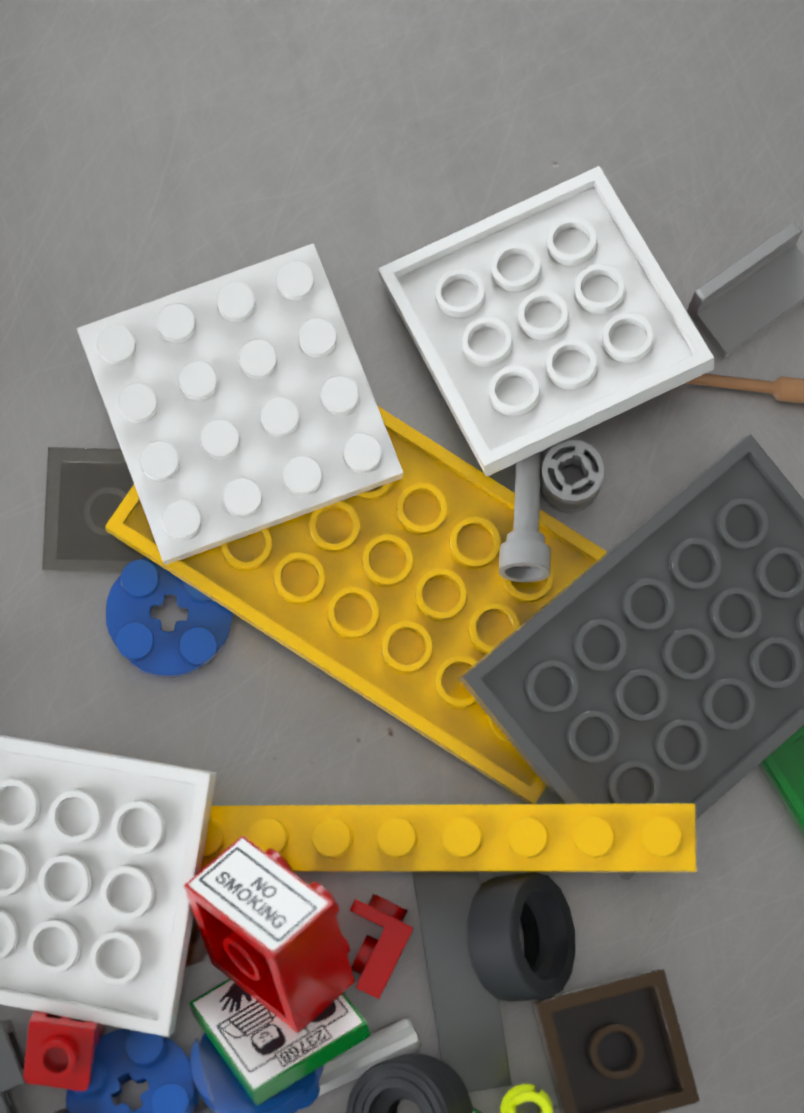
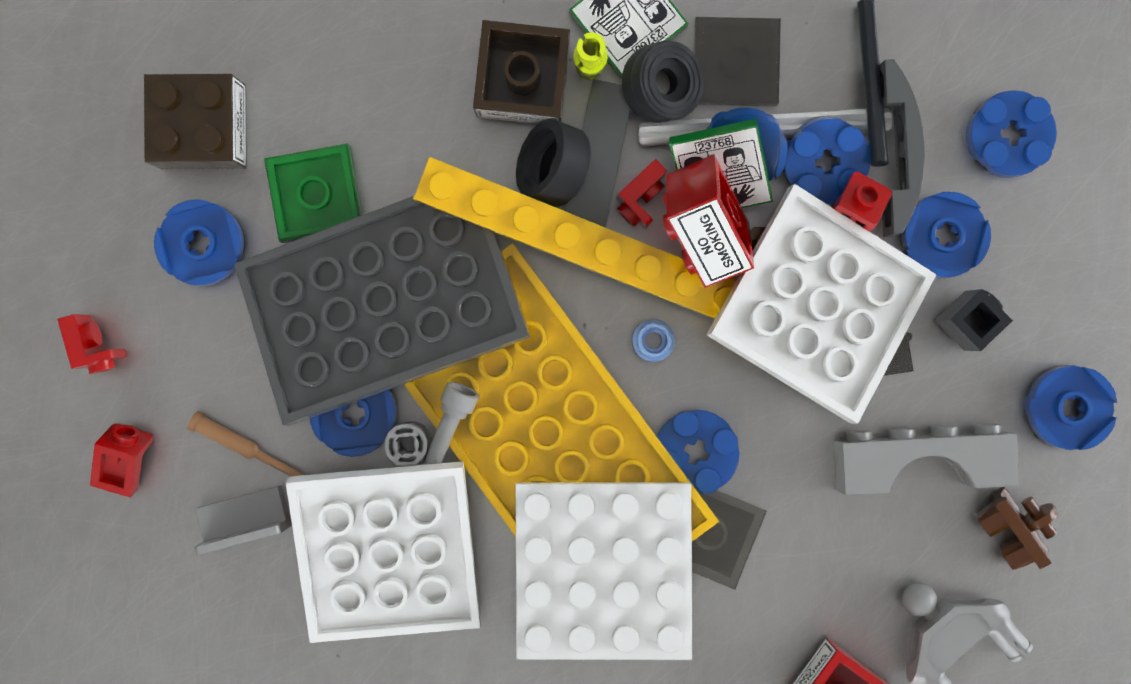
camera: 160 degrees left, 10 degrees up
none -> blue plate [310,389,397,457]
none -> light blue plate [632,319,675,362]

